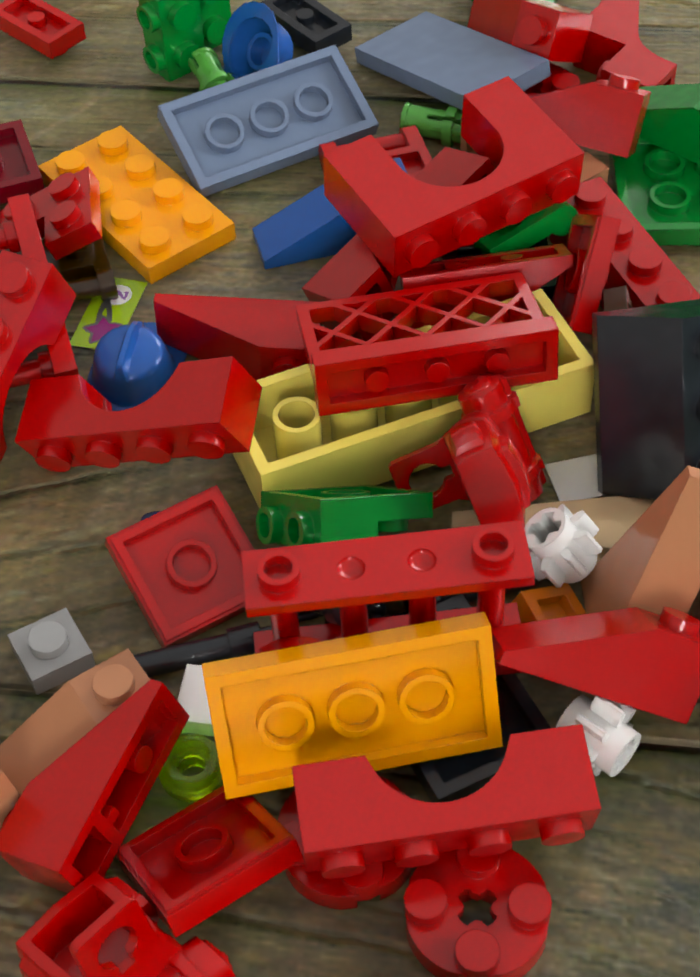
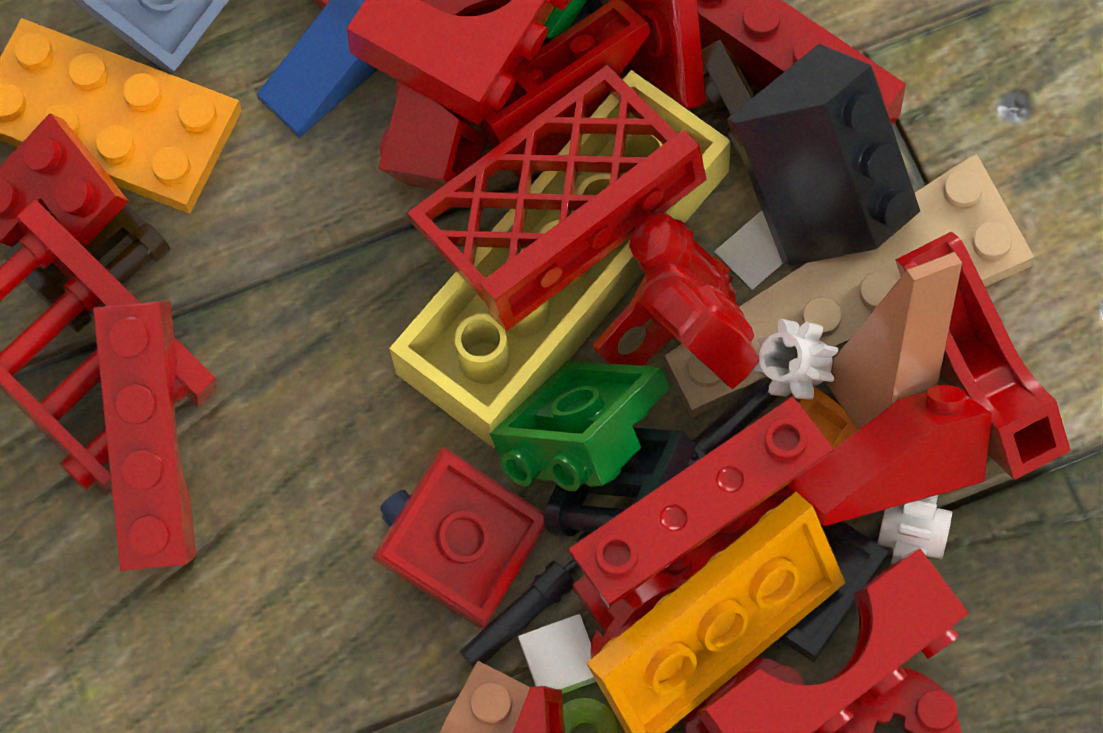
camera: 25 degrees left, 20 degrees up
light grey plate [7,608,96,695] -> none
red arch [14,356,262,472] -> none
lime sticker [70,277,148,349] -> none
blue piece [88,321,187,411] -> none
red slope [153,293,322,380] -> none

